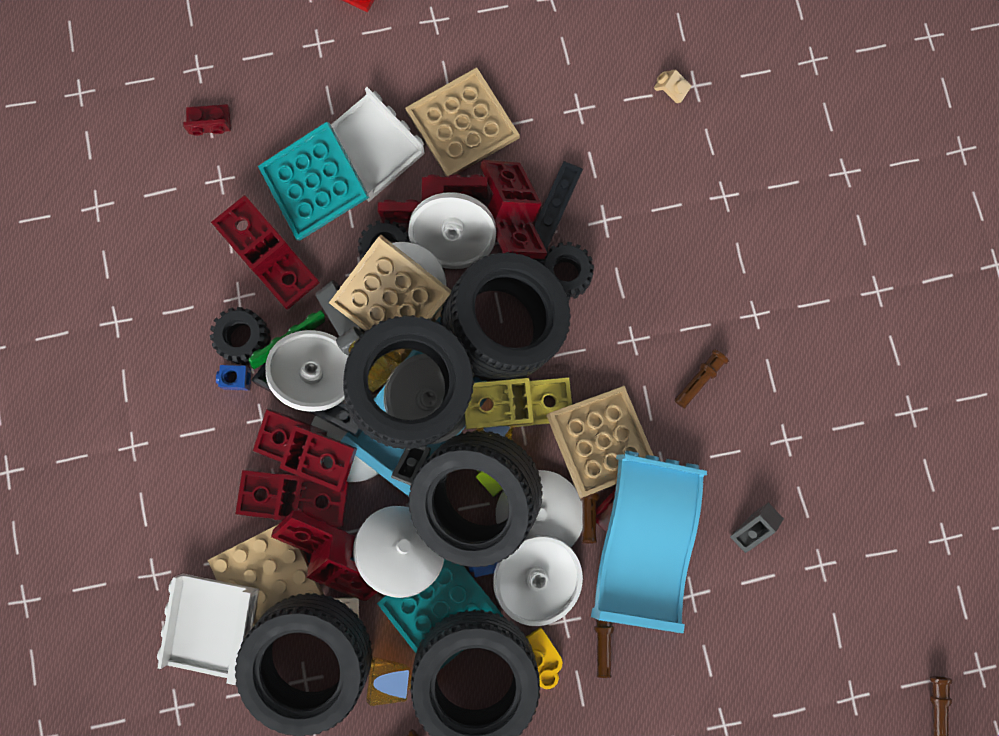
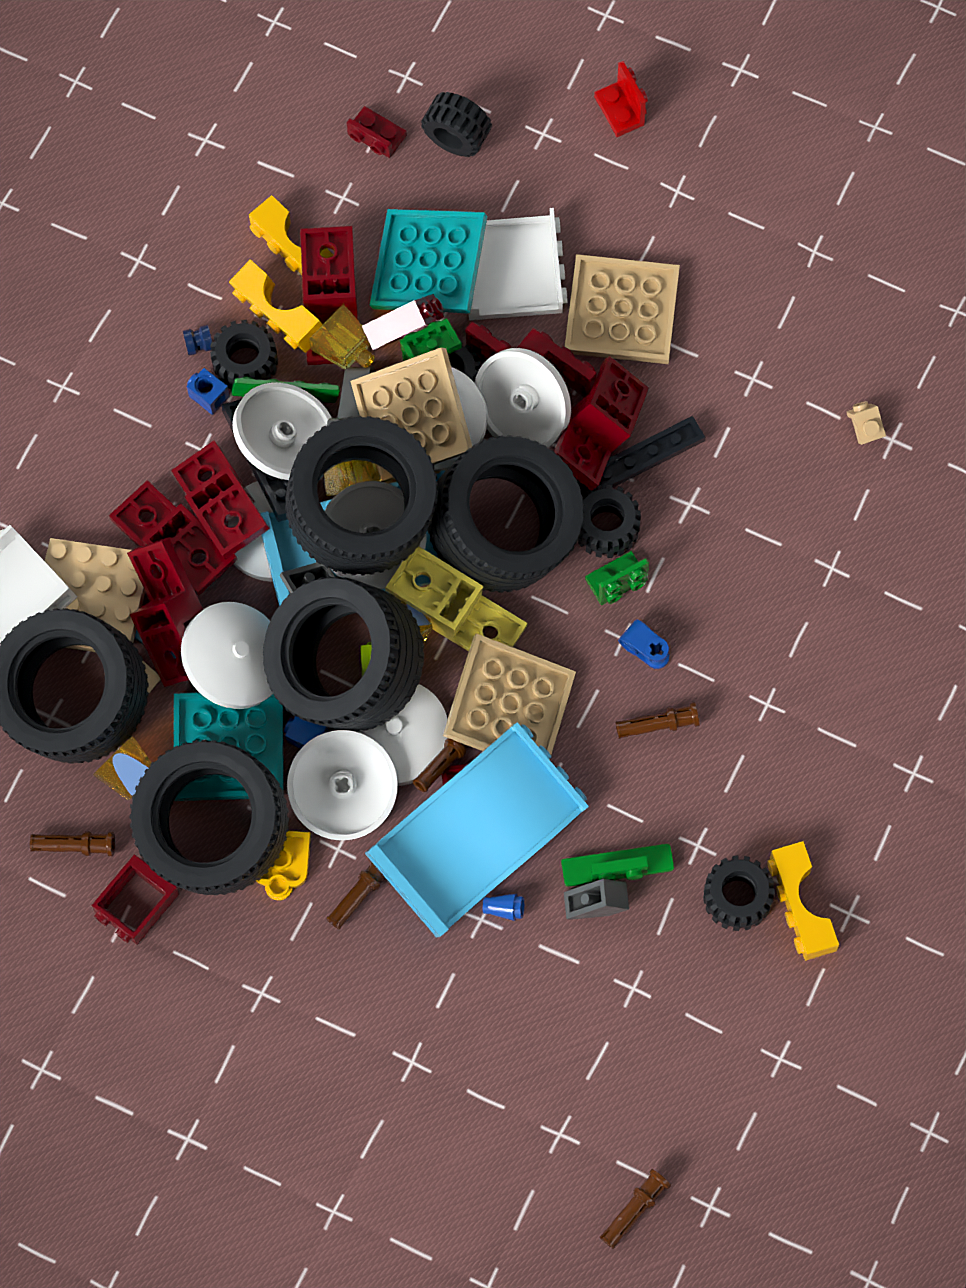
camera: 40 degrees right, 10 degrees down
none -> dark blue wheel [183,325,212,356]
none -> yellow arch [229,260,327,353]
none -> yellow arch [249,195,334,275]
none -> clear yellow torso [309,305,375,369]
none -> window [362,294,445,350]
none -> green bracket [400,318,462,361]
none -> black tyre [421,92,492,157]
none -> blue cone [483,893,525,921]
none -> green bracket [561,844,674,887]
none -> green bracket [585,551,649,606]
none -> blue piece [618,619,669,669]
none -> black tyre [703,855,775,931]
none -> yellow arch [767,841,839,961]

